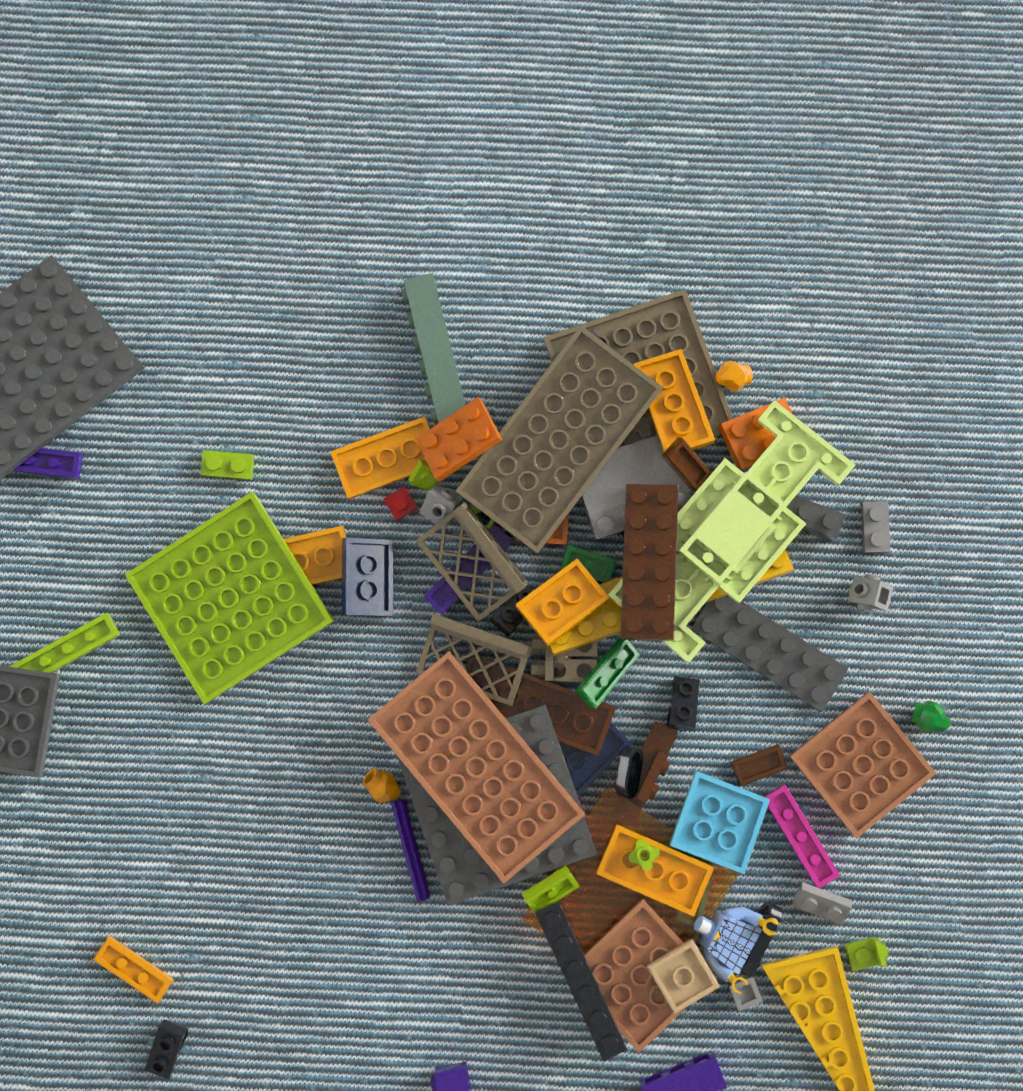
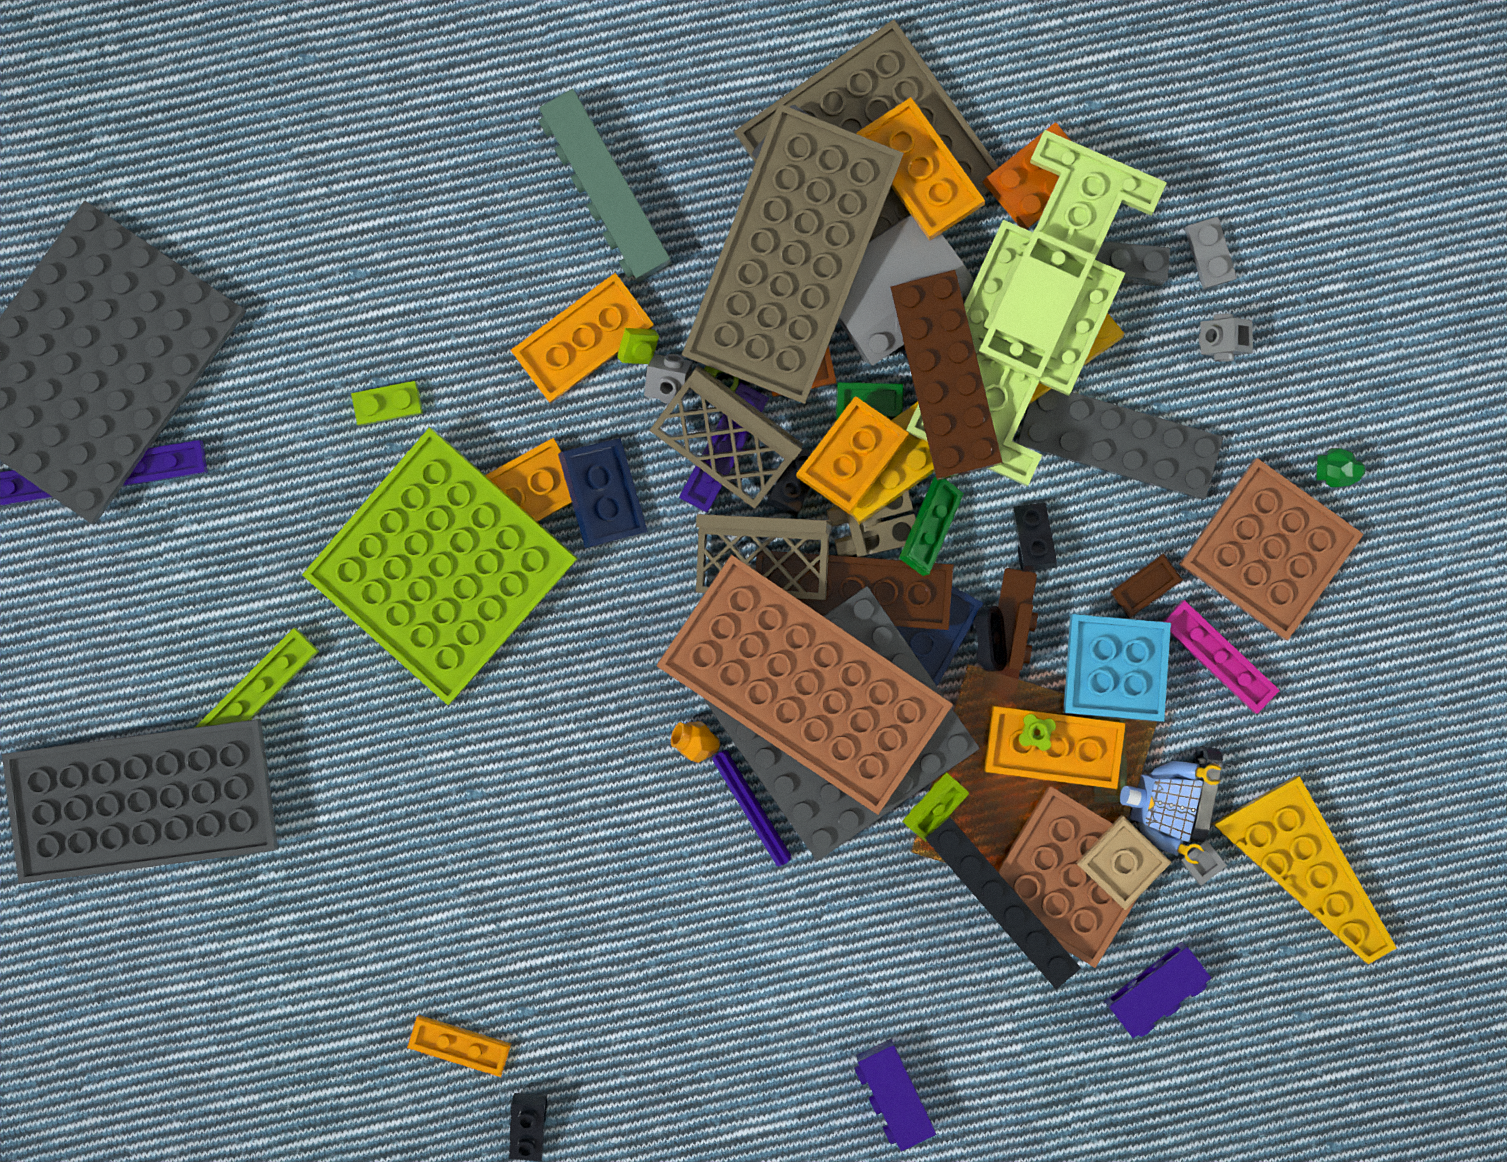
camera: 20 degrees left, 5 degrees up
red plate [383,486,419,521] -> none
orange plate [416,397,502,482] -> none
reddish brown tile [661,437,712,492] -> none
light orange rock [715,361,753,392] -> none
light grey plate [792,882,852,925] -> none
lime bracket [844,936,889,971] -> none

